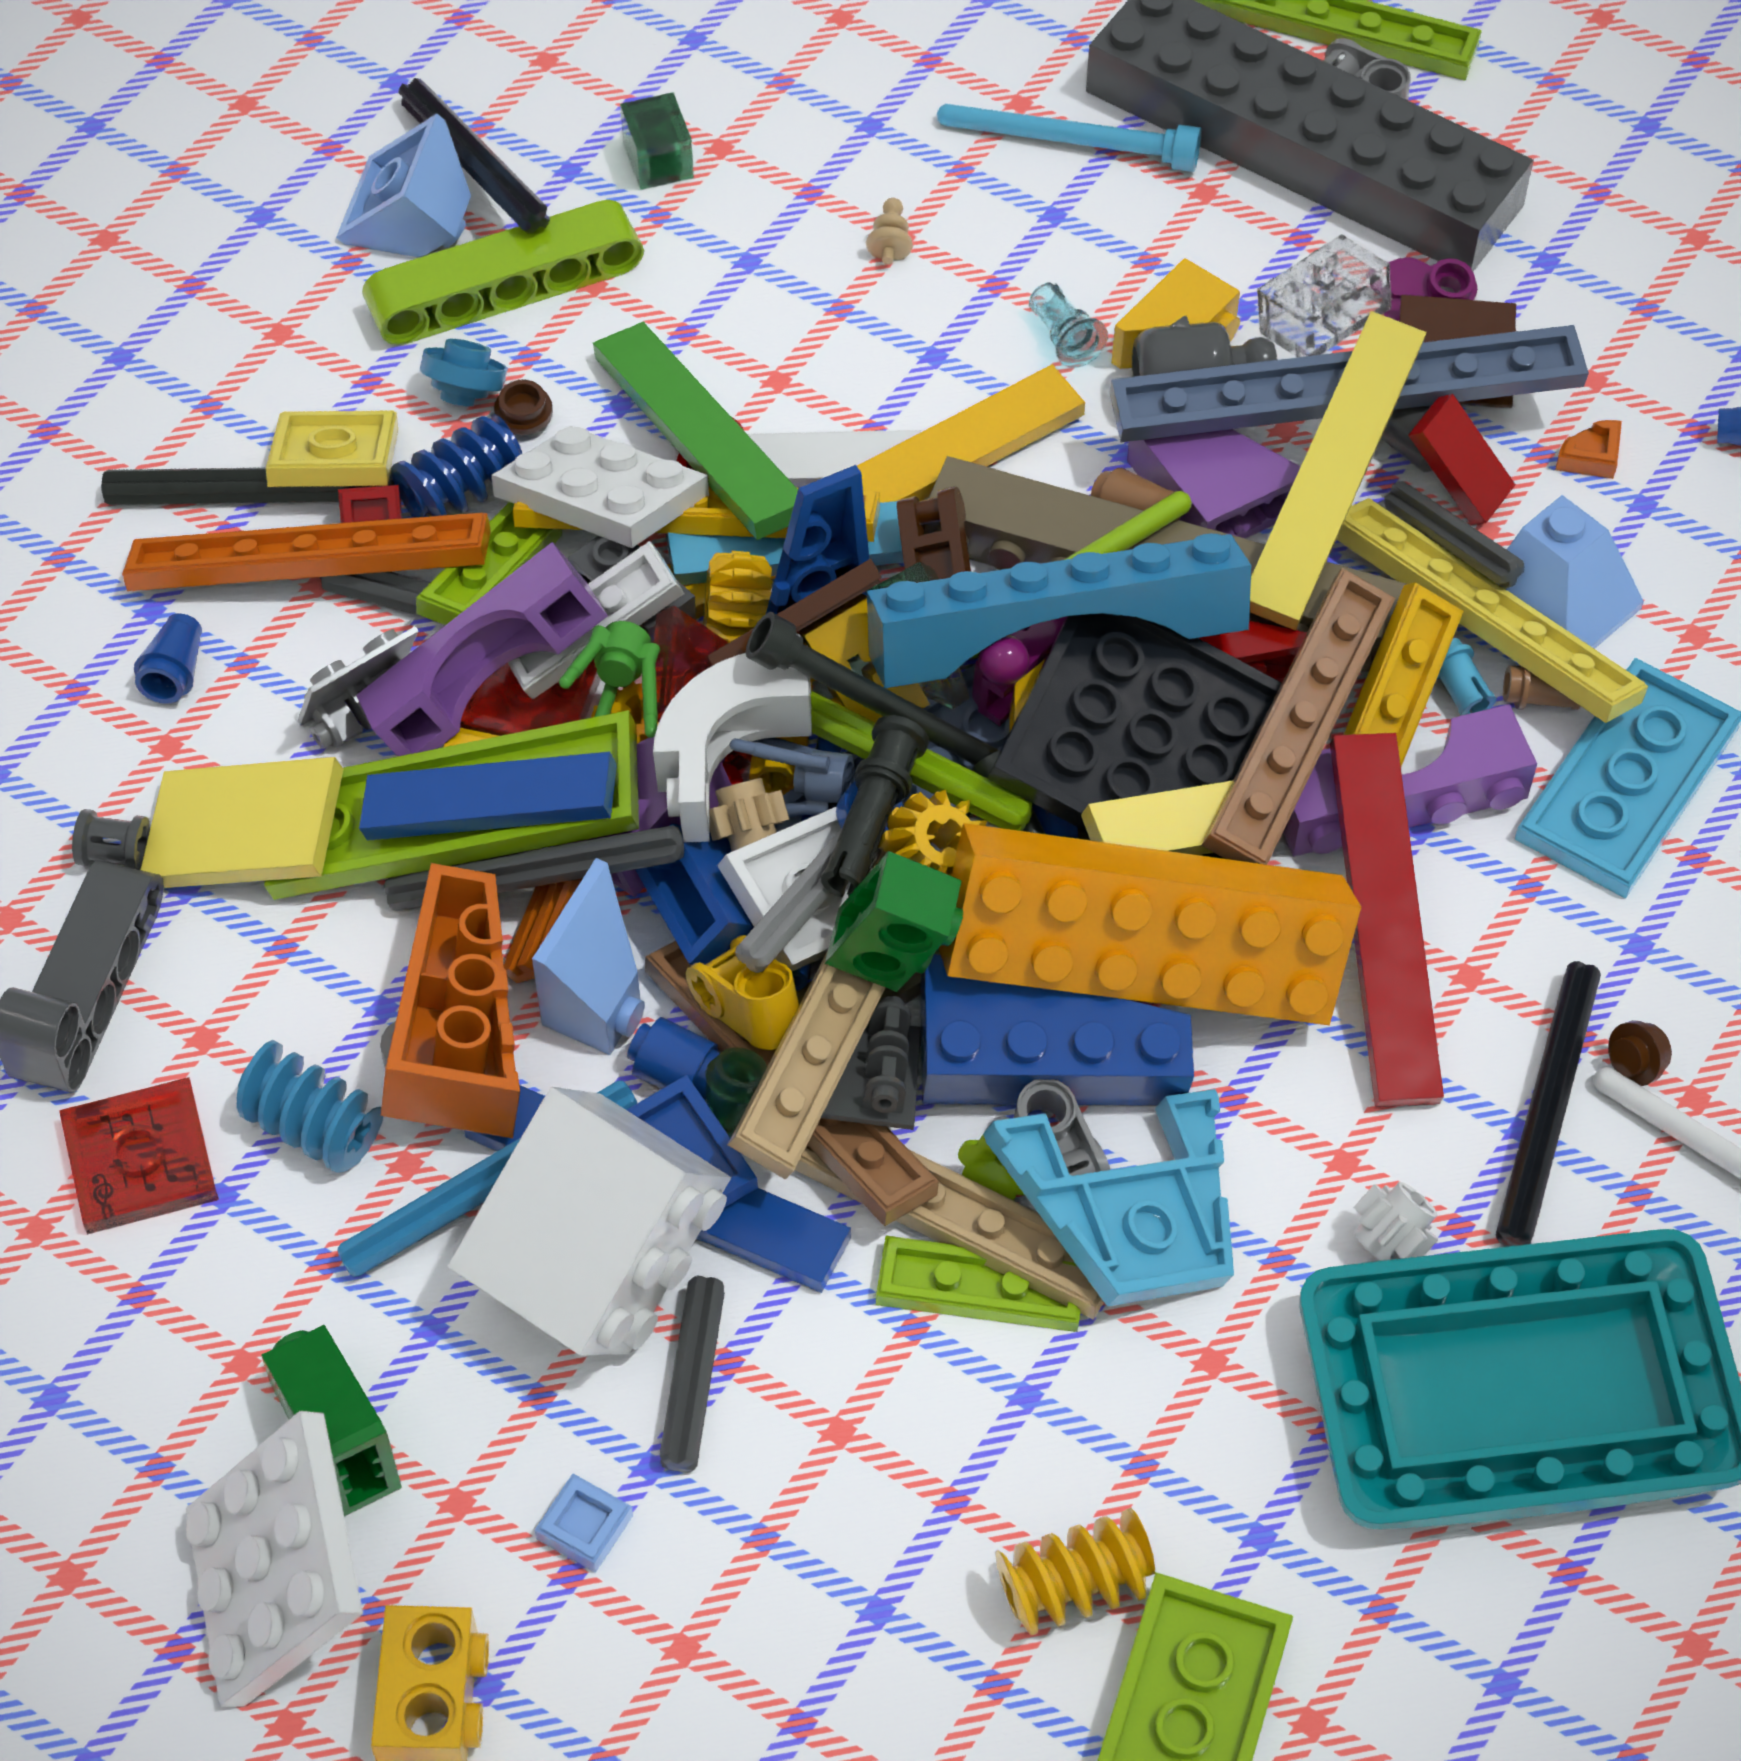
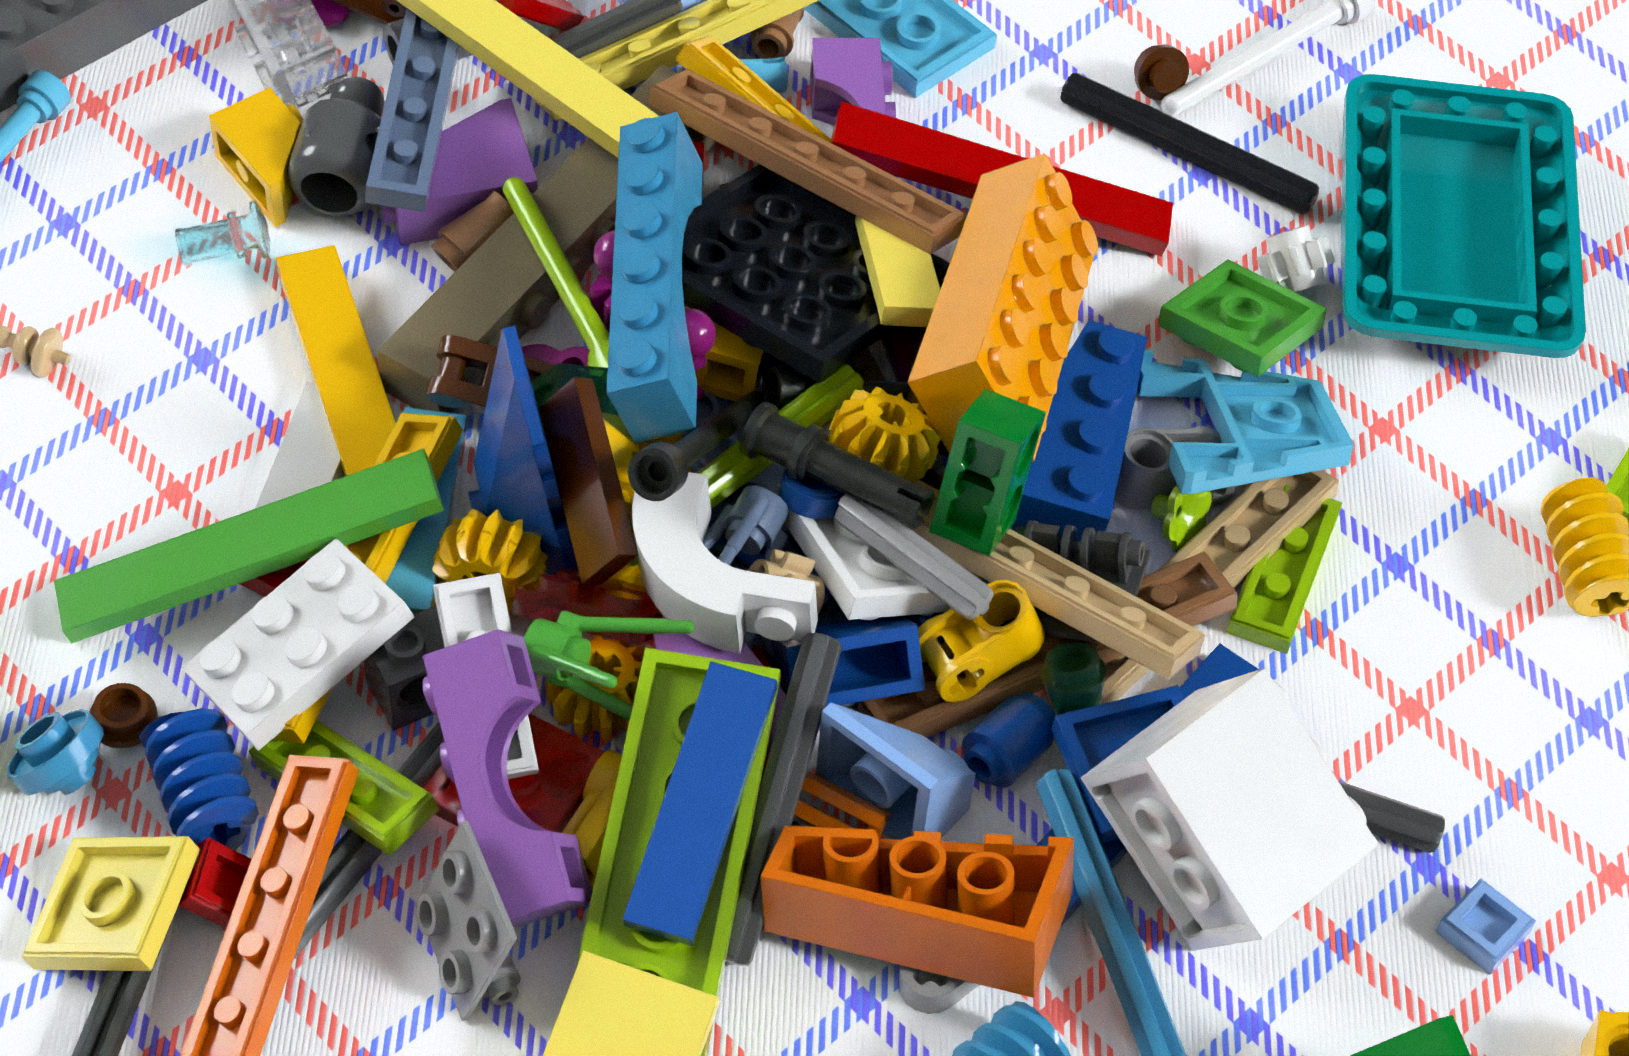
camera: 80 degrees left, 5 degrees down
none -> bright green plate [1157,259,1327,377]

